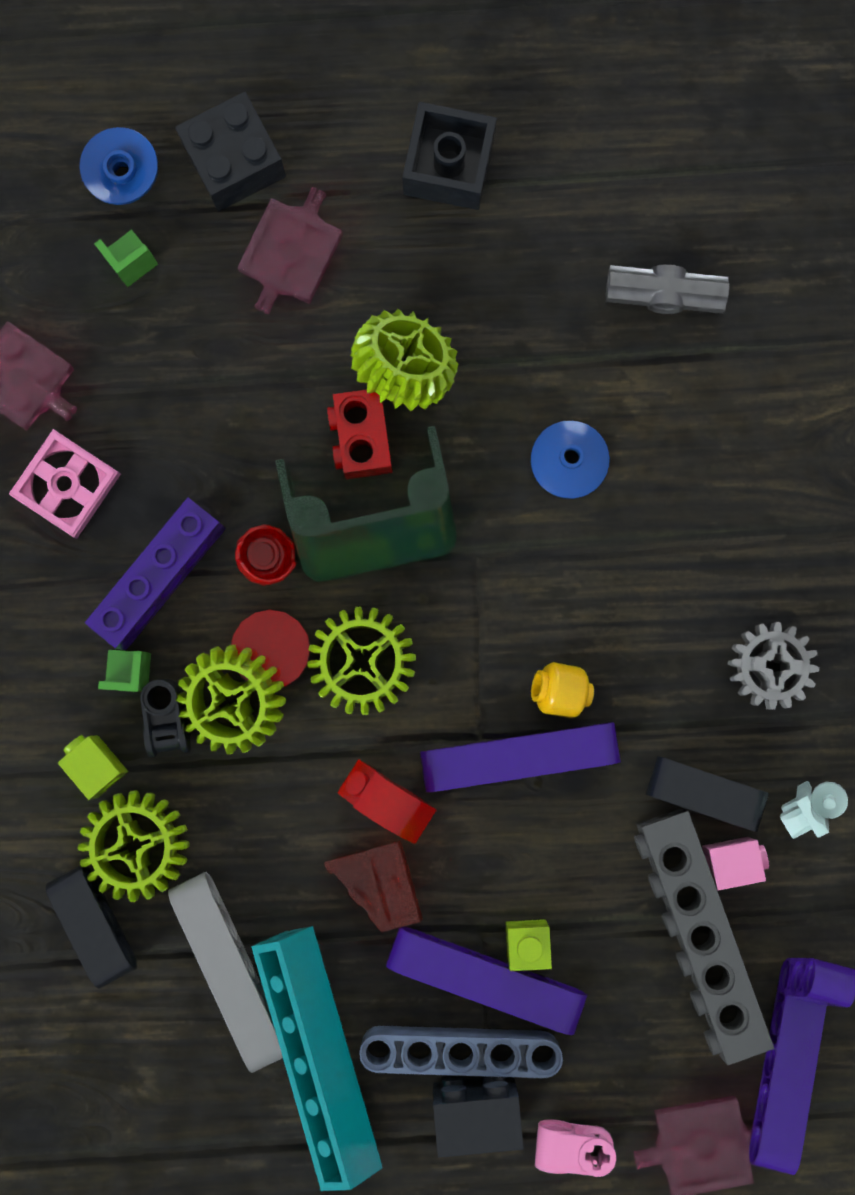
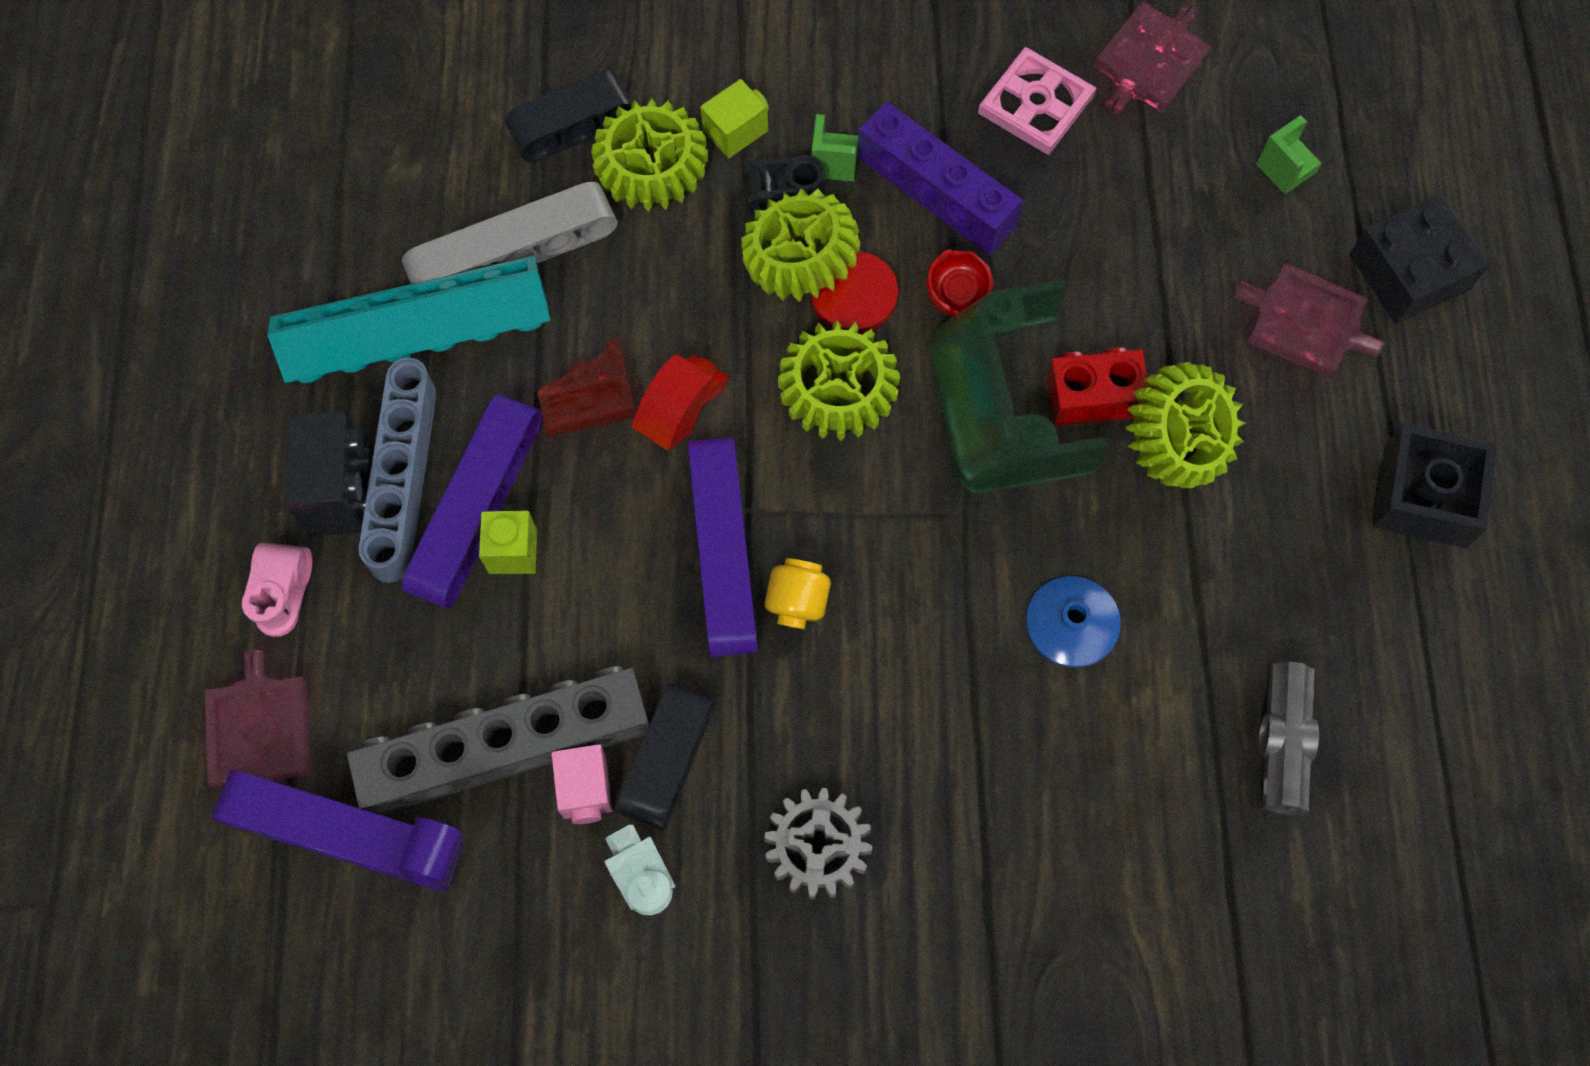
camera: 90 degrees right, 15 degrees down
blue dish [79,127,158,205] -> none

